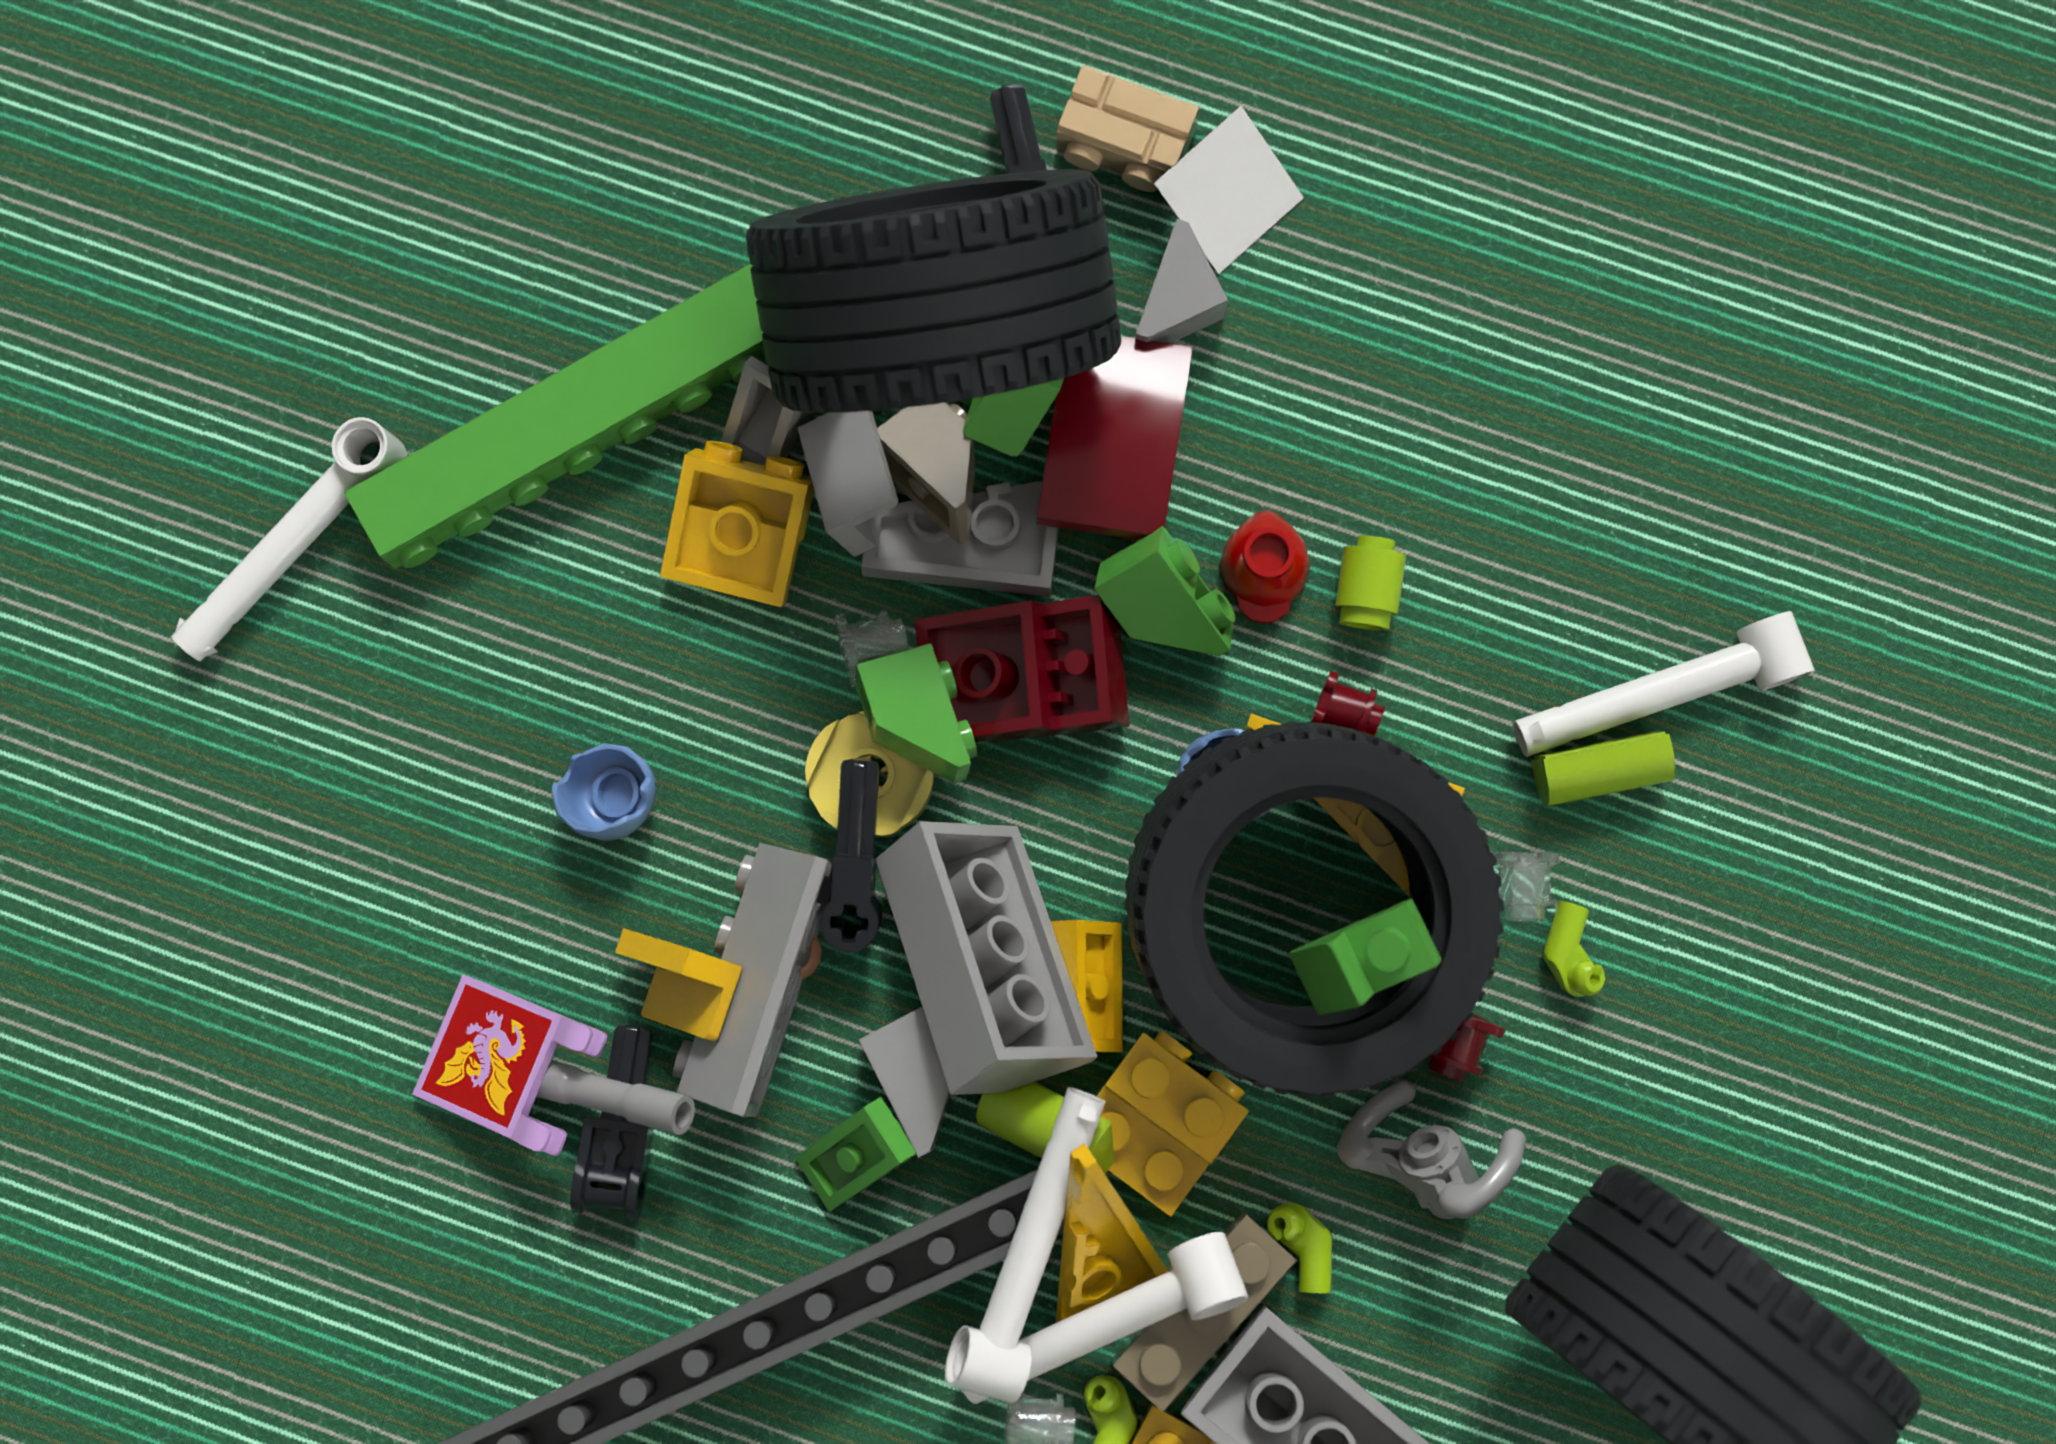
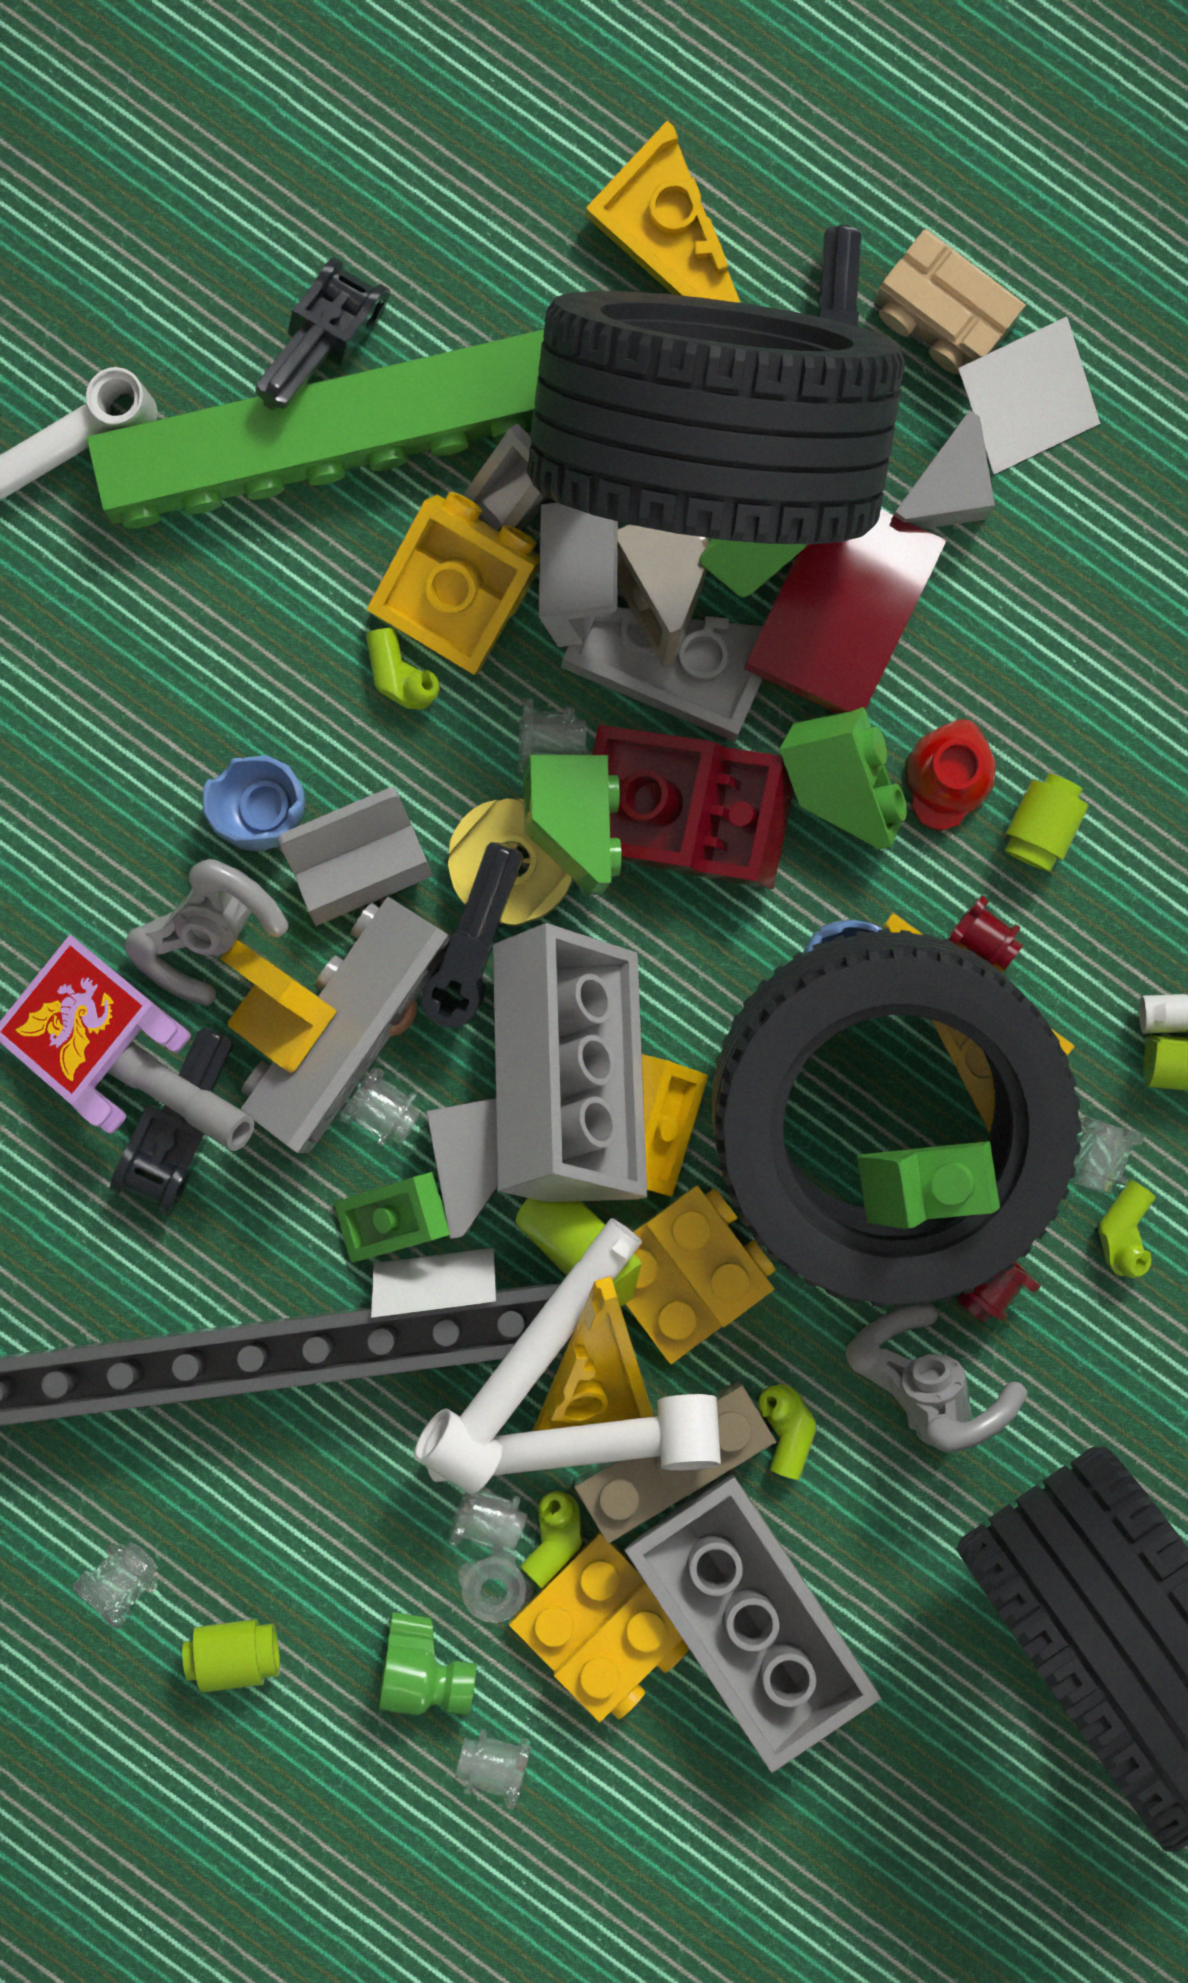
camera: 10 degrees right, 5 degrees up
none -> light grey piece [124,859,289,1006]
none -> black connector [255,257,390,410]
none -> light grey panel [277,787,433,926]
none -> clear brick [338,1067,422,1148]
none -> lime arm [366,628,440,710]
none -> white sticker [371,1248,496,1318]
none -> yellow wing [586,121,741,303]

